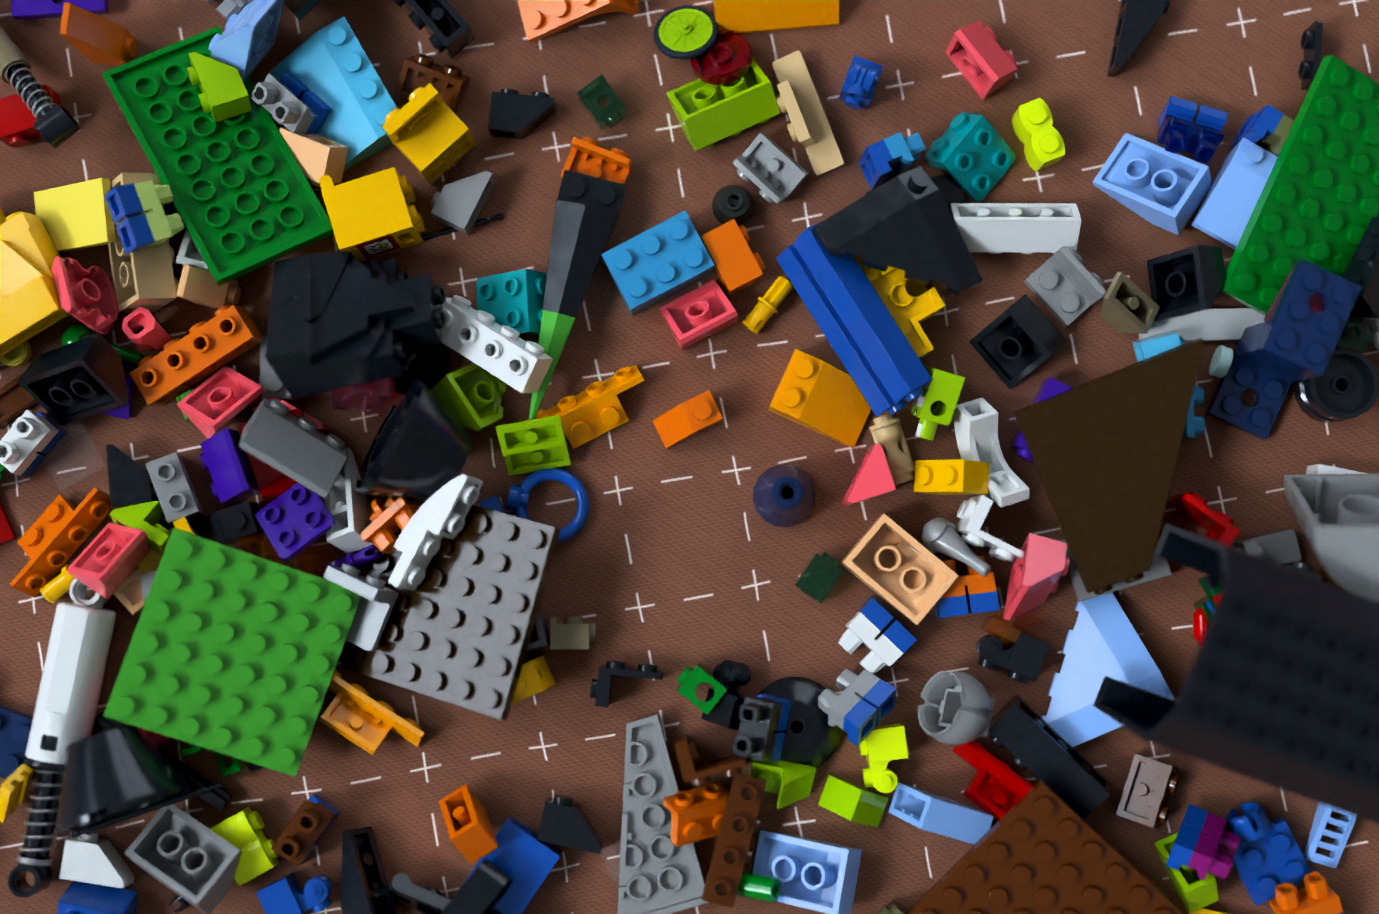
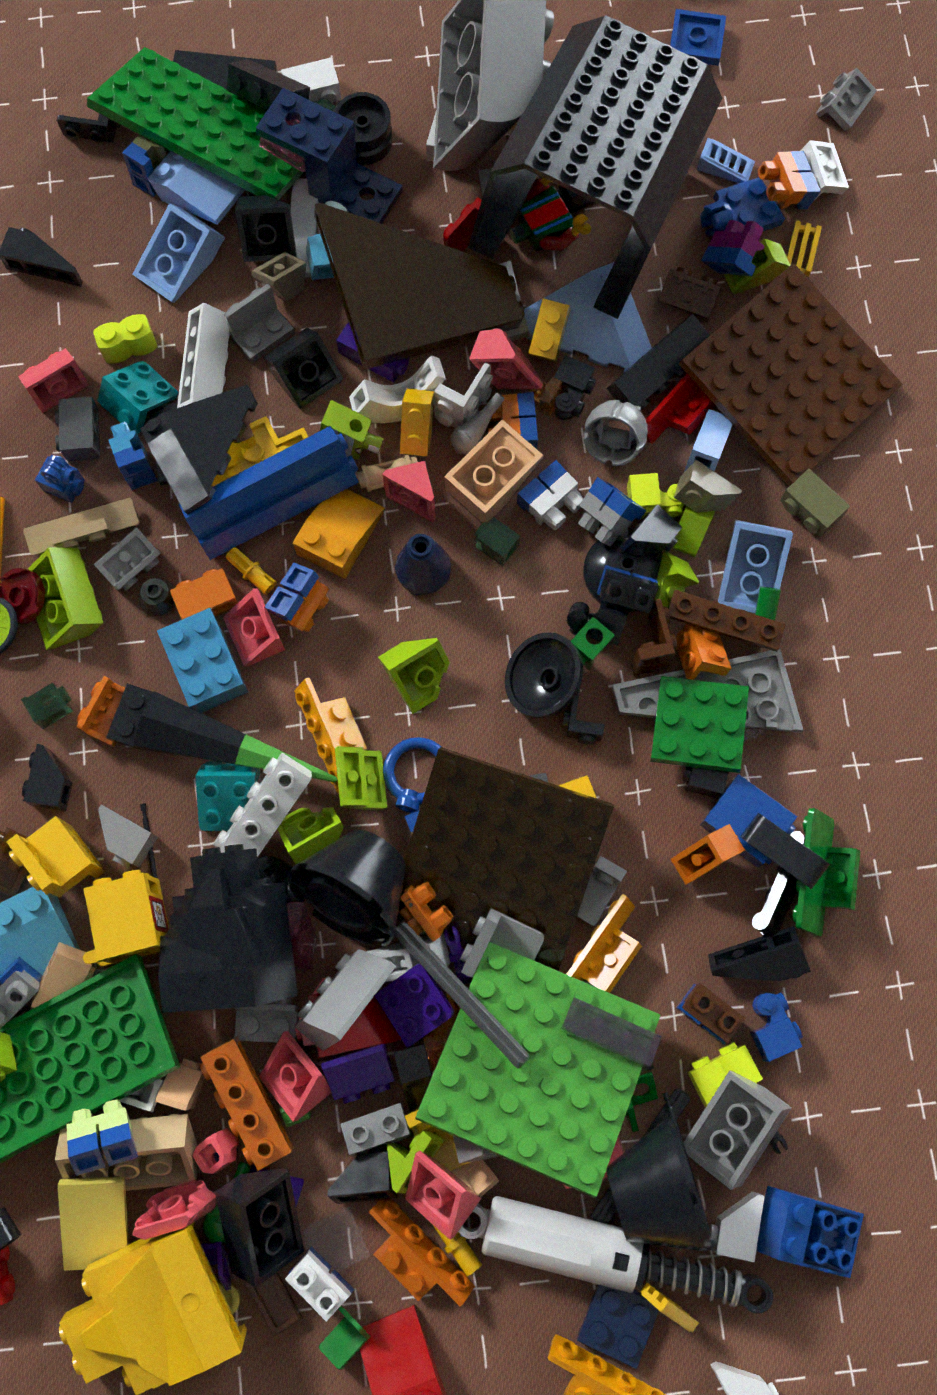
camera: 85 degrees left, 10 degrees down
white slope [388,474,483,591] -> none
dark tan brick [550,617,597,650] -> none
orange slope [652,390,723,449] -> none
clear blue hips [1157,95,1228,163] -> none
none -> dark grey brick [55,397,100,461]
none -> dark purple bracket [201,1242,231,1291]
none -> blue hips [264,562,329,632]
none -> lime slope [378,638,450,714]
none -> dark grey axle [395,922,529,1069]
none -> black dish [505,632,583,718]
none -> yellow brick [528,298,571,363]
none -> tile [561,997,662,1068]
none -> light grey bracket [577,856,627,926]
none -> black slope [617,504,682,557]
none -> green plate [650,676,749,773]
none -> dark tan slope [674,460,742,512]

